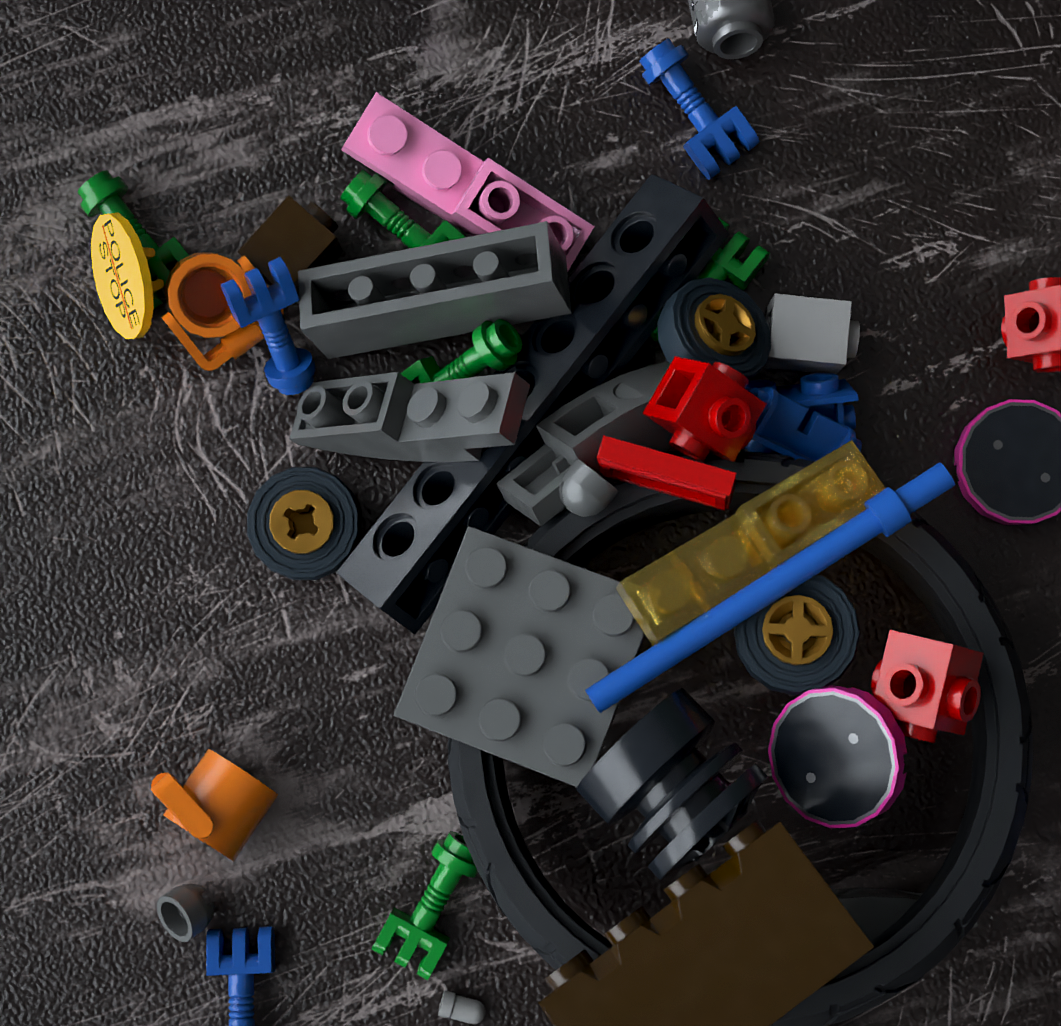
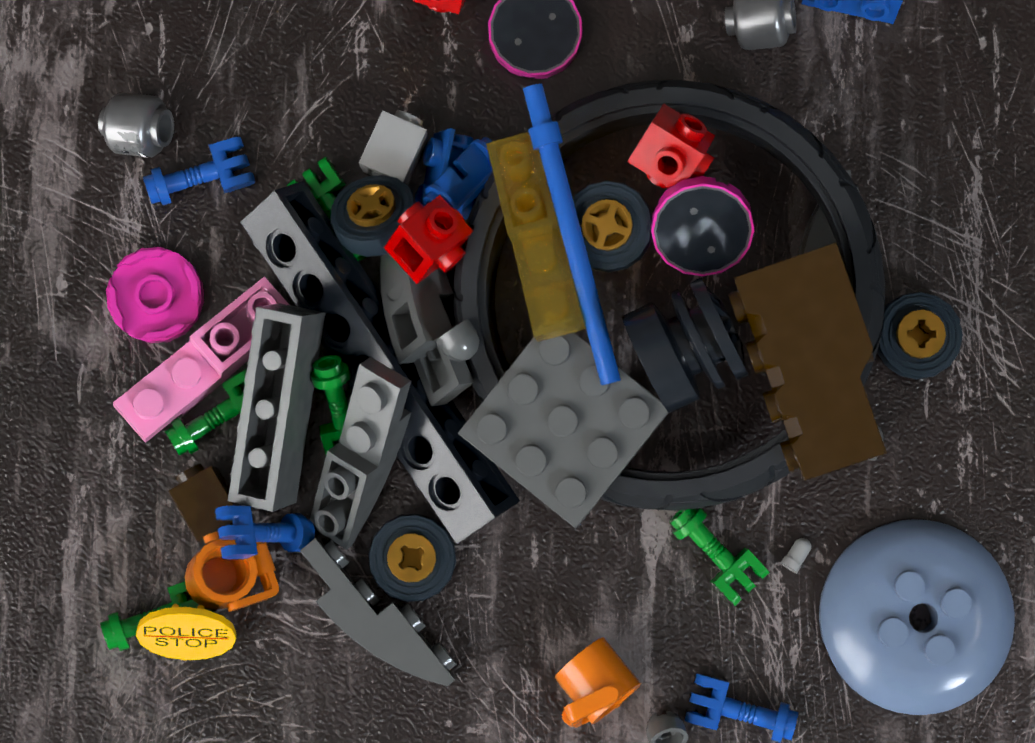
camera: 75 degrees left, 0 degrees up
red tile [597,435,737,511] -> none
none -> dark pink tile [106,247,204,343]
none -> dark grey slope [300,538,457,686]

